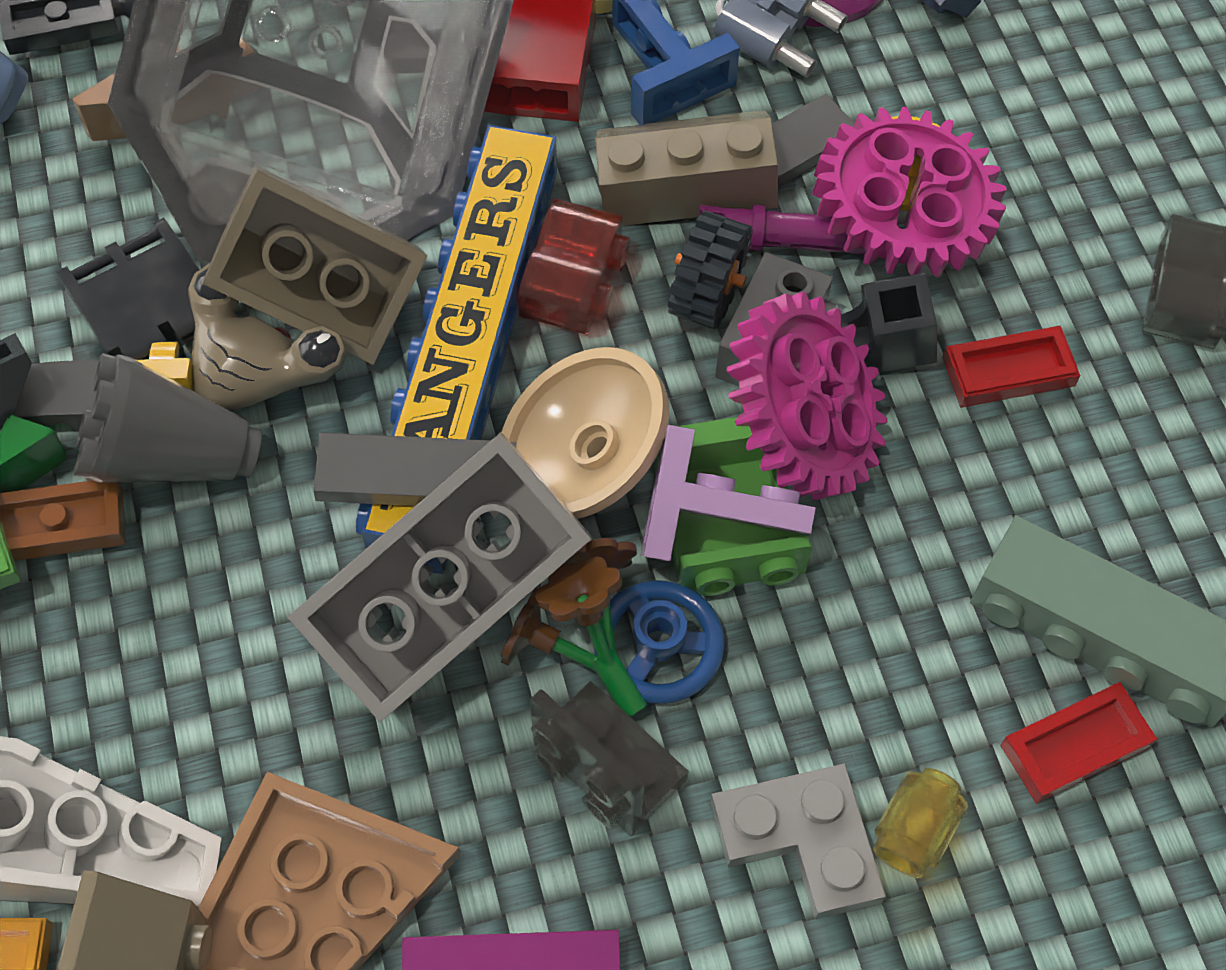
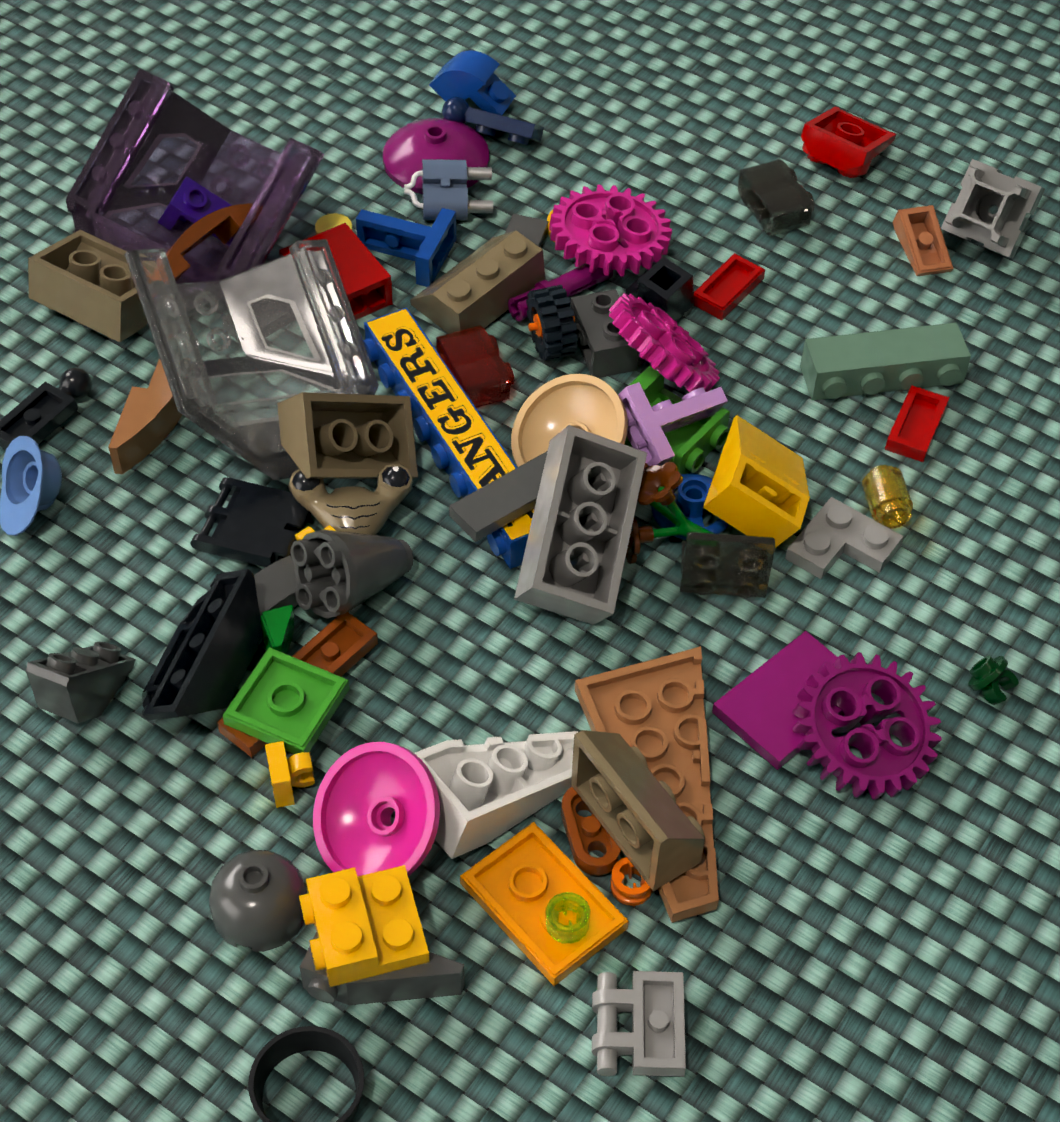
camera: 40 degrees left, 10 degrees down
none -> yellow slope [703,415,810,551]

